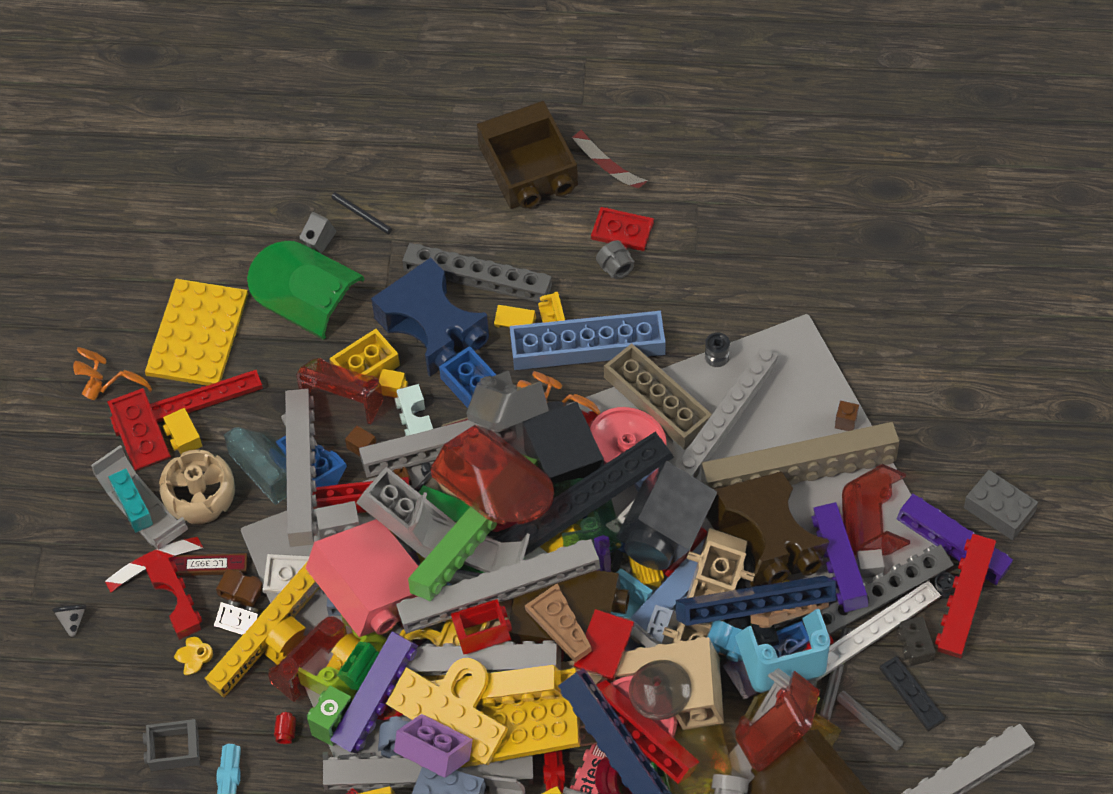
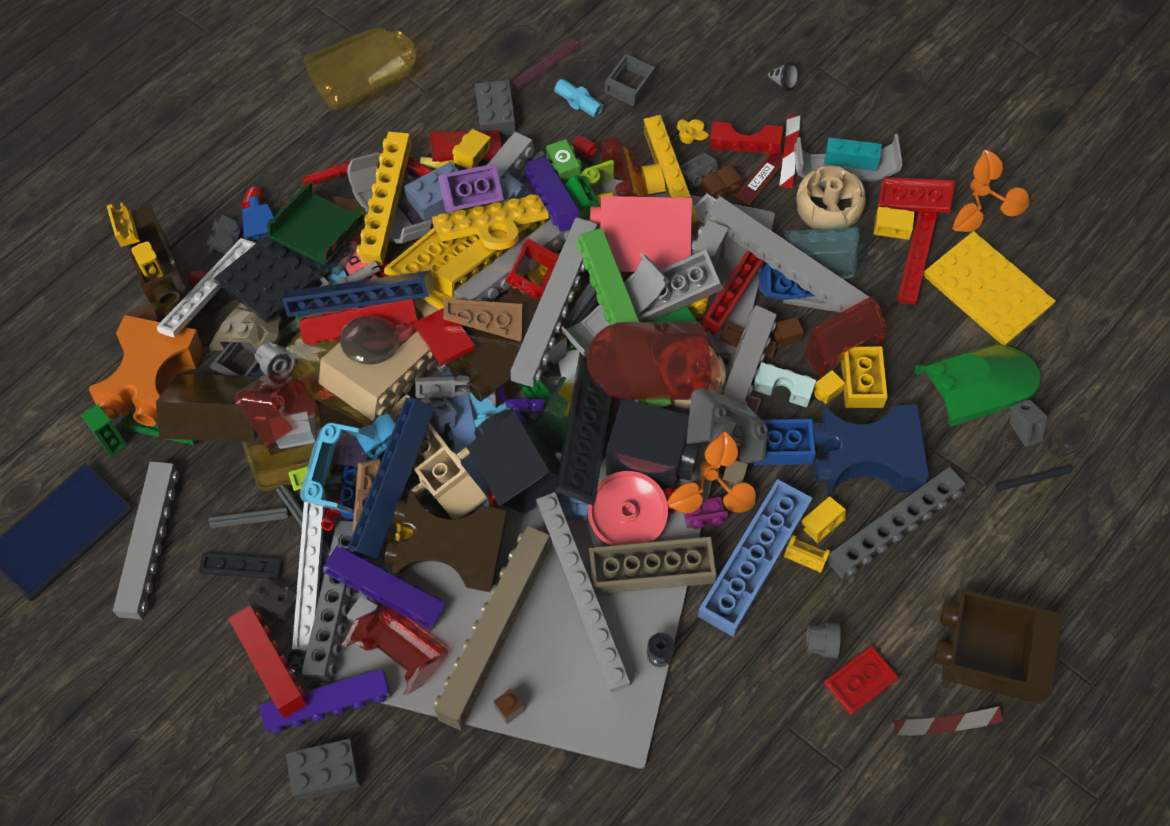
camera: 125 degrees right, 5 degrees up
none -> magenta bracket [683,497,728,529]

